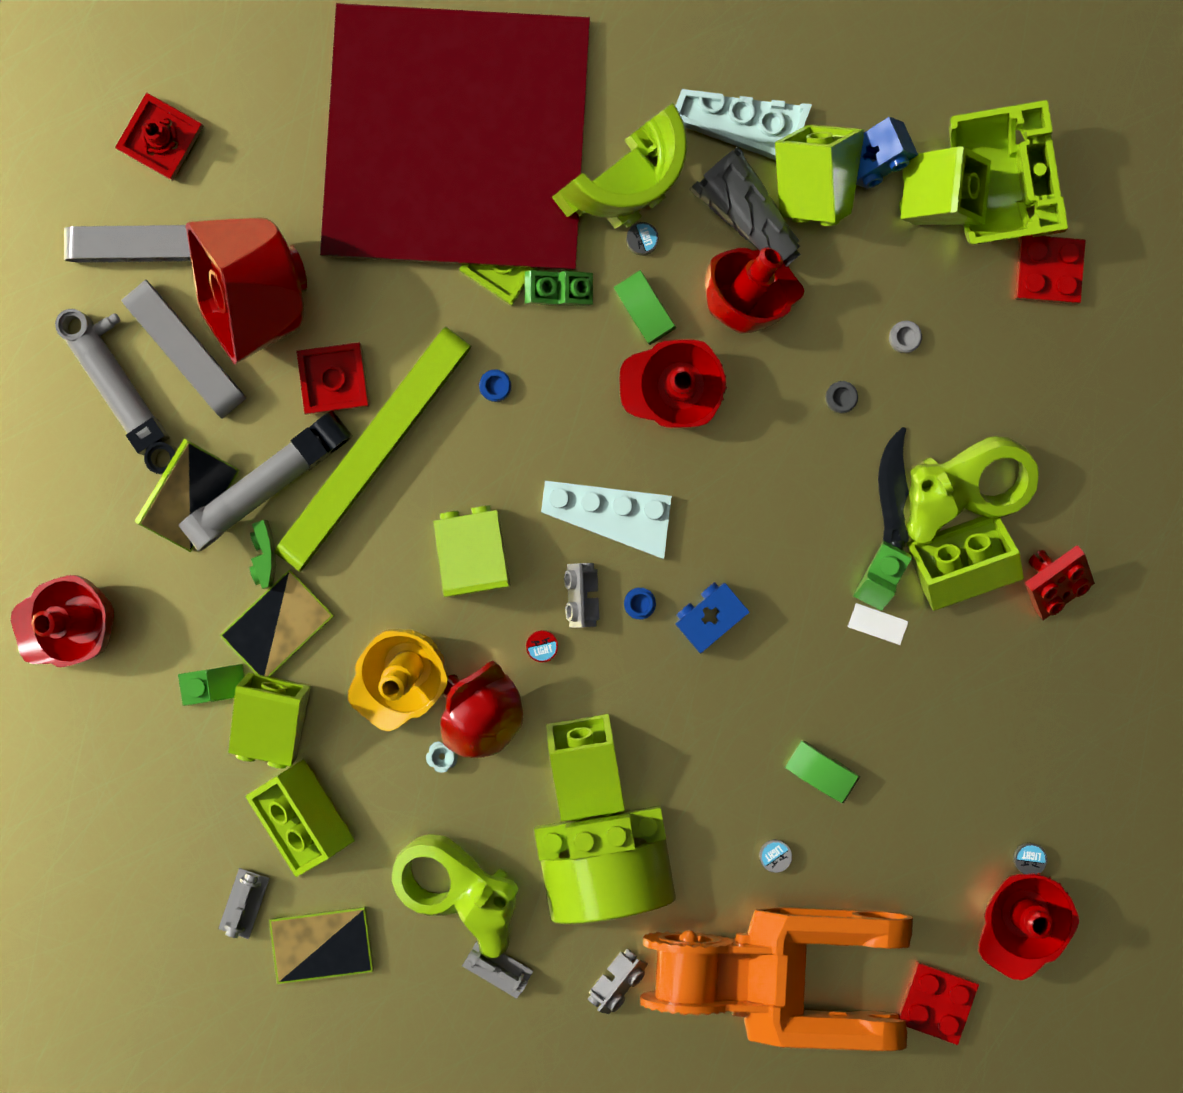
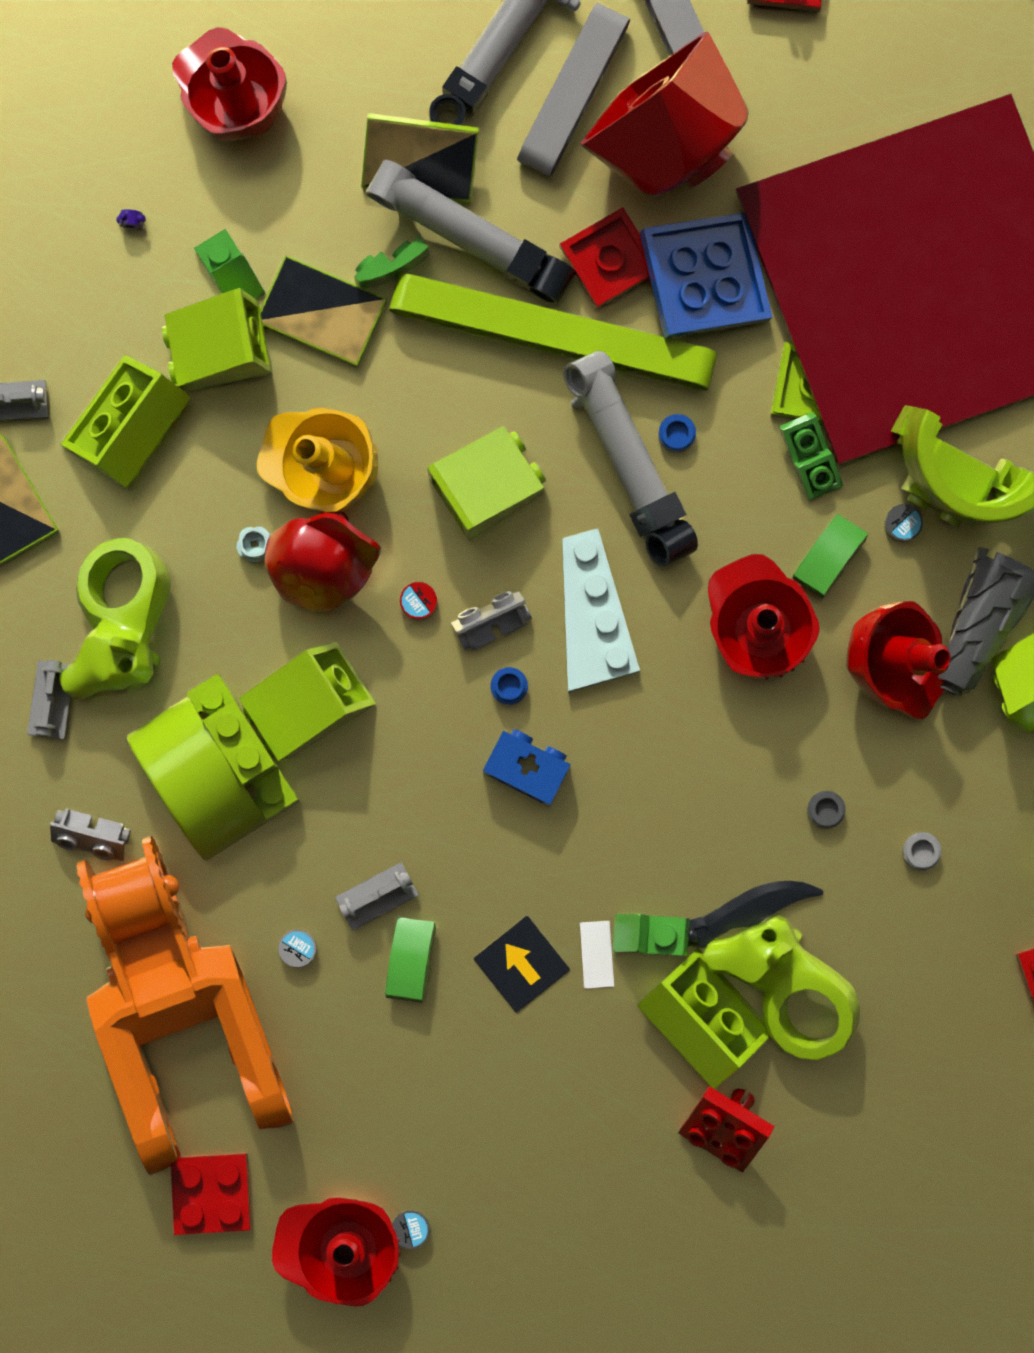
camera: 65 degrees right, 5 degrees down
none -> dark purple piece [116,209,146,229]
none -> light grey hinge [335,862,419,931]
none -> black sticker [474,916,570,1013]
none -> light grey piece [563,351,698,567]
none -> blue plate [639,212,773,339]

